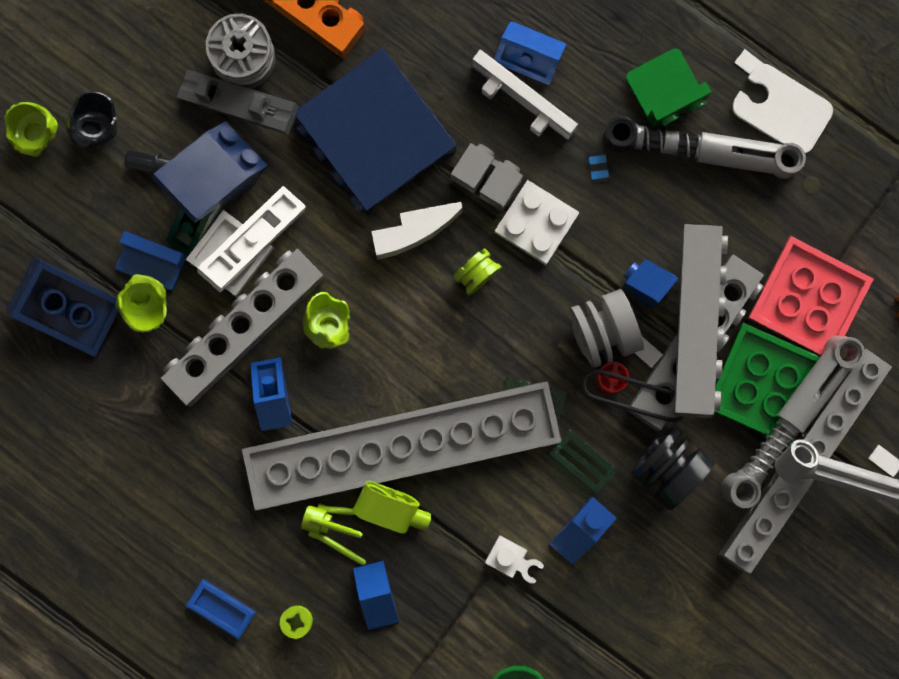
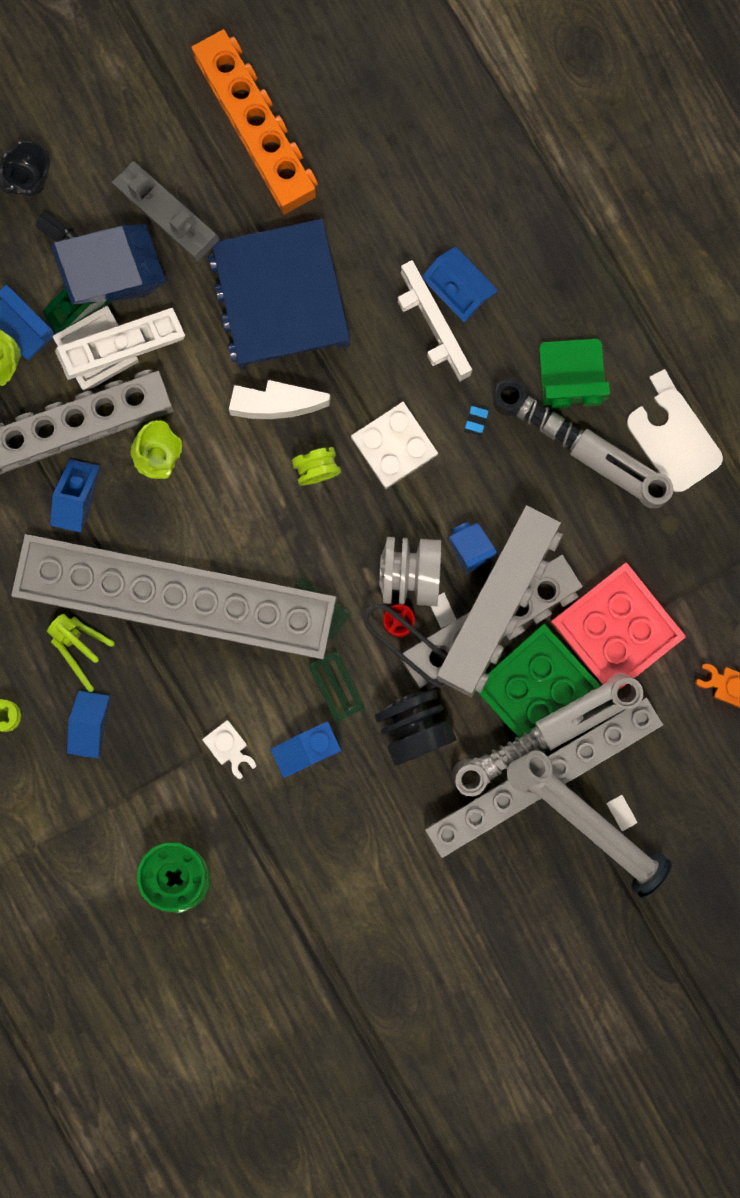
camera: 25 degrees right, 0 degrees up
light grey wheel [206,13,276,89] -> none
lime piece [353,481,431,533] -> none
light grey piece [451,143,523,212] -> none

